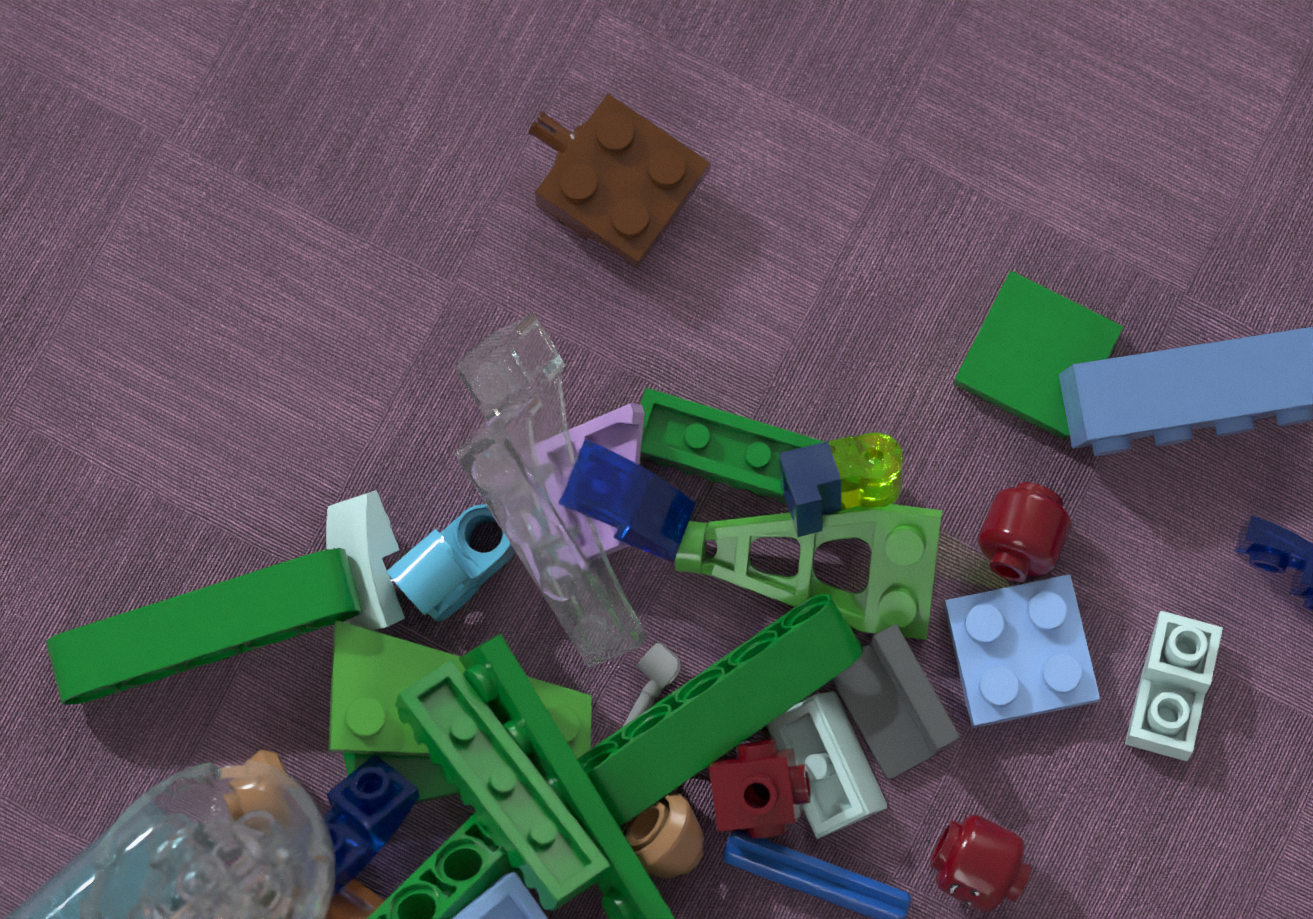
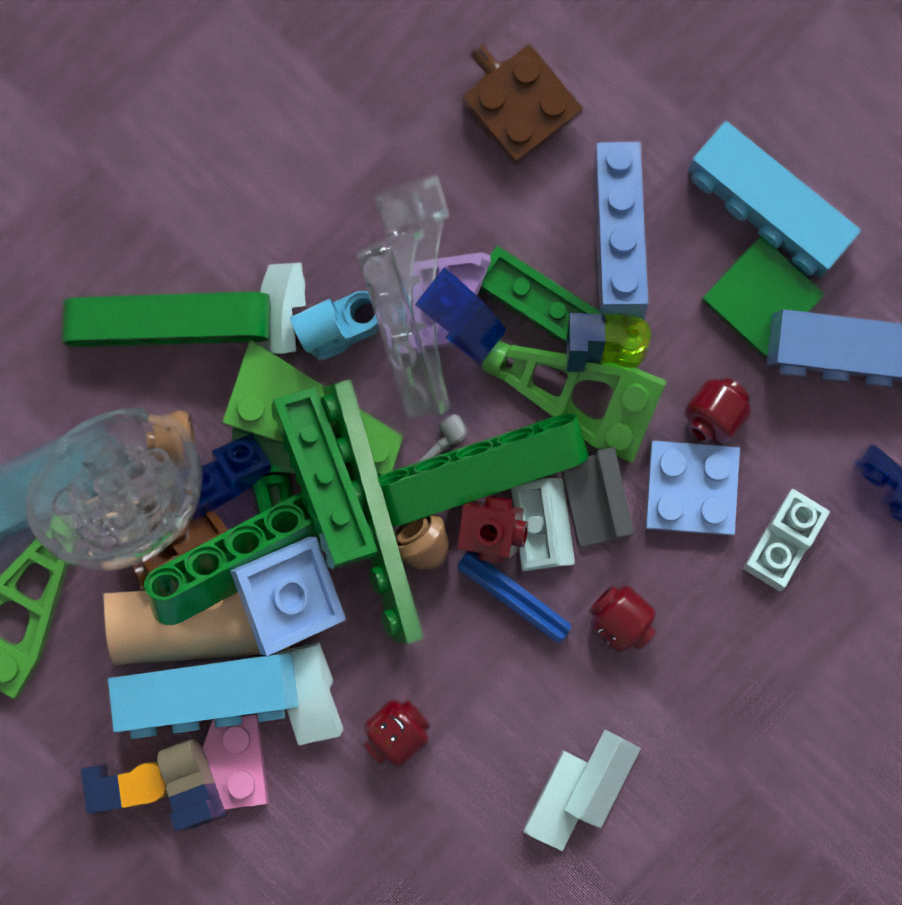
camera: 25 degrees right, 5 degrees up
none -> green slope [250,474,293,515]
none -> medium blue brick [593,142,648,325]
none -> medium azure brick [688,121,862,279]

